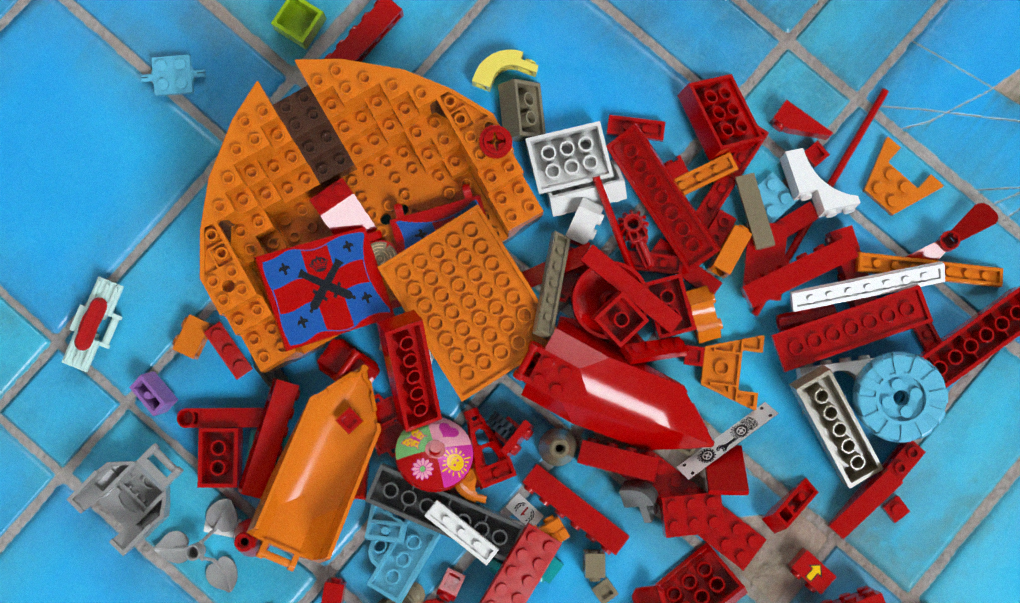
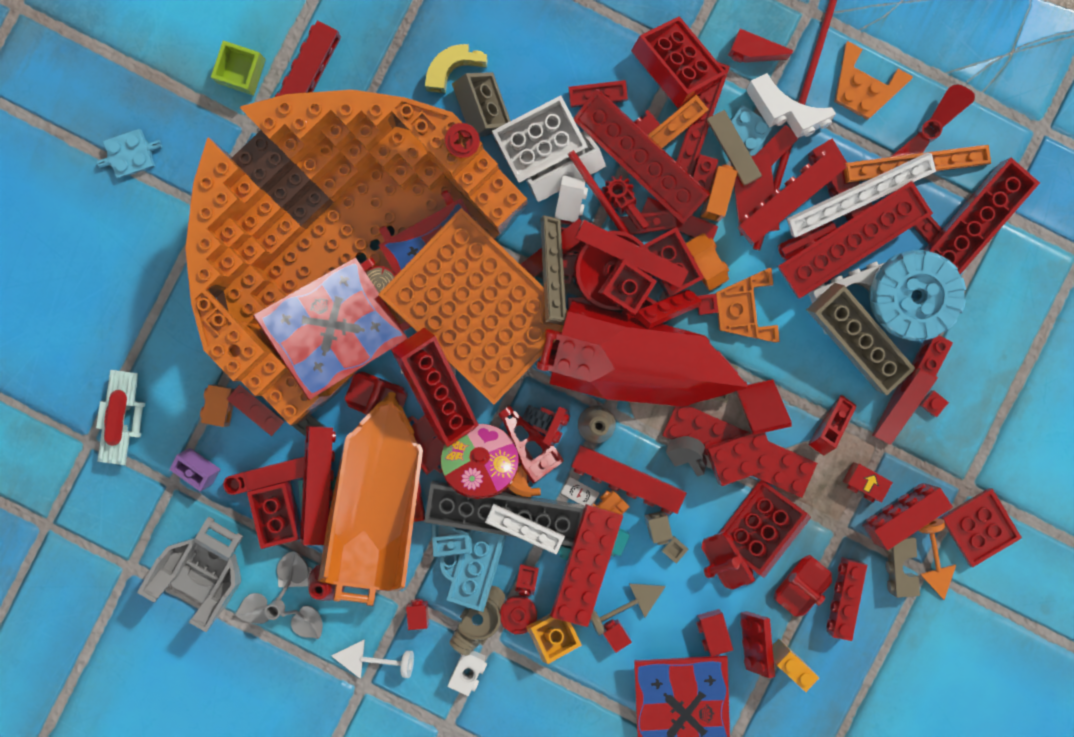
camera: 15 degrees left, 5 degrees up
slope [309,178,377,235] -> none
red plate [335,406,364,434] -> none
red brick [577,438,660,483] -> none
white sticker [676,402,779,480] -> none
red plate [804,141,830,168] -> none

